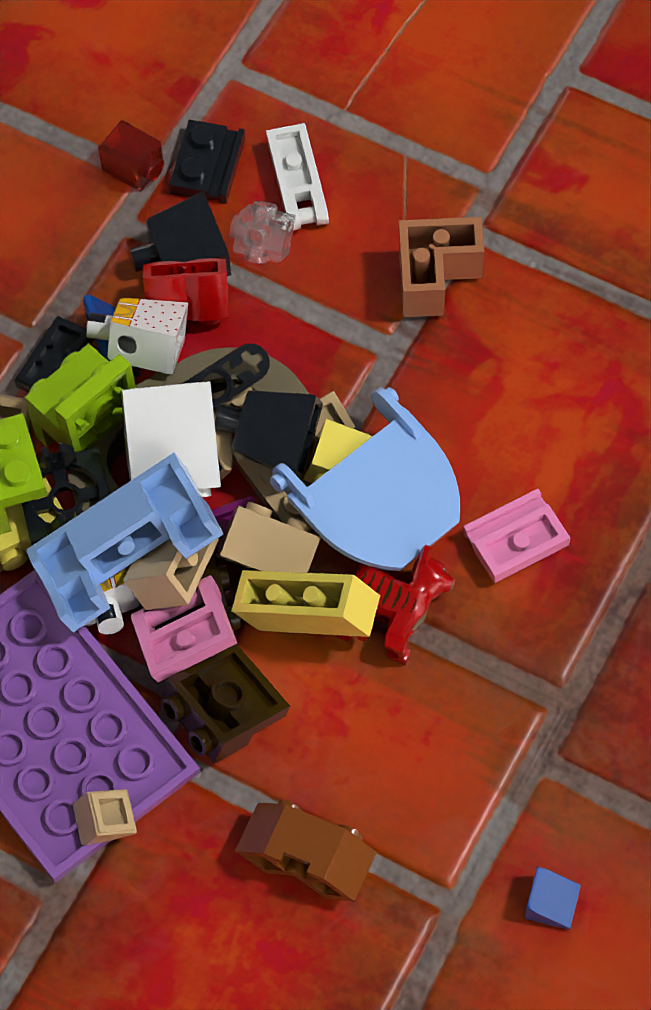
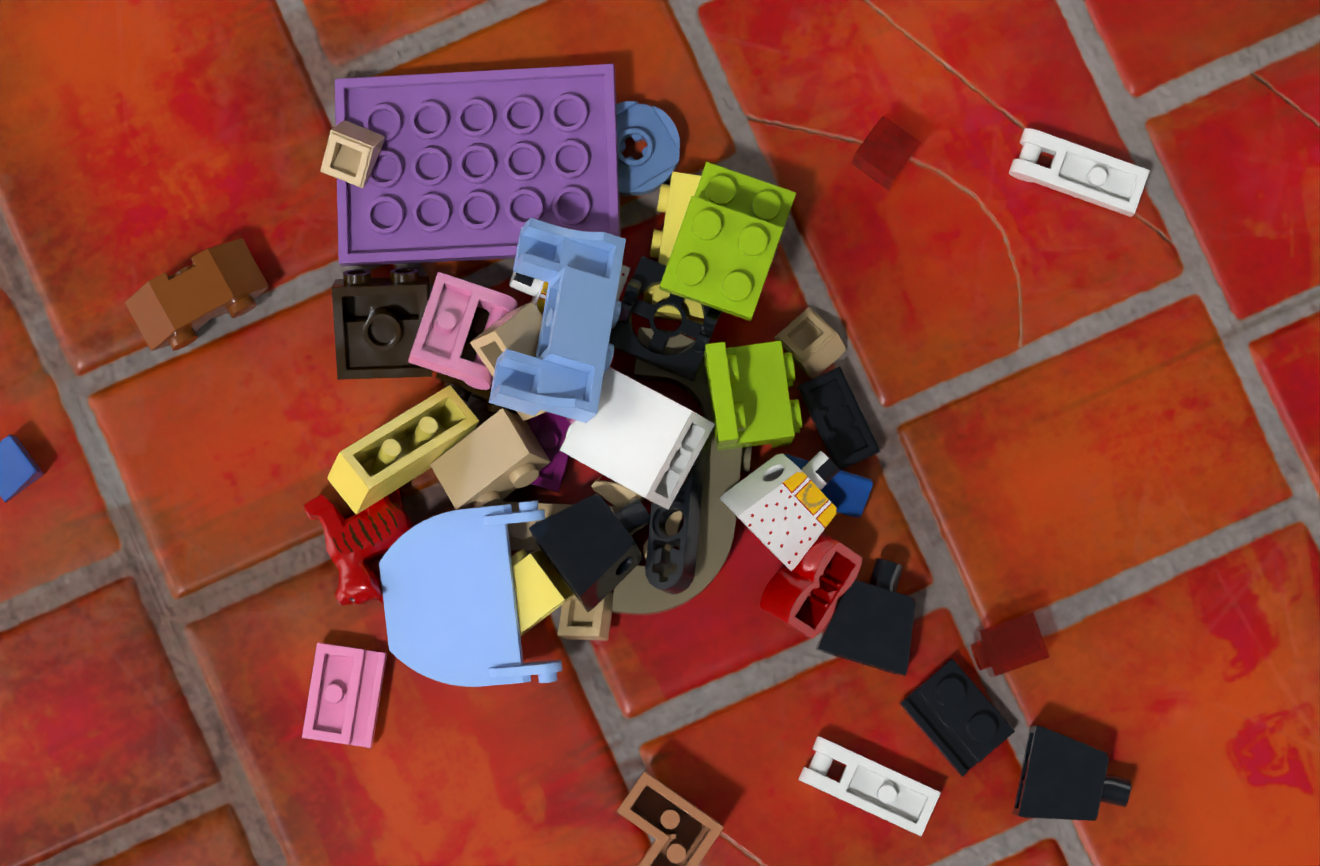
camera: 125 degrees right, 20 degrees up
clear brick [229,201,296,264] -> none
none -> black torso [1012,726,1131,821]

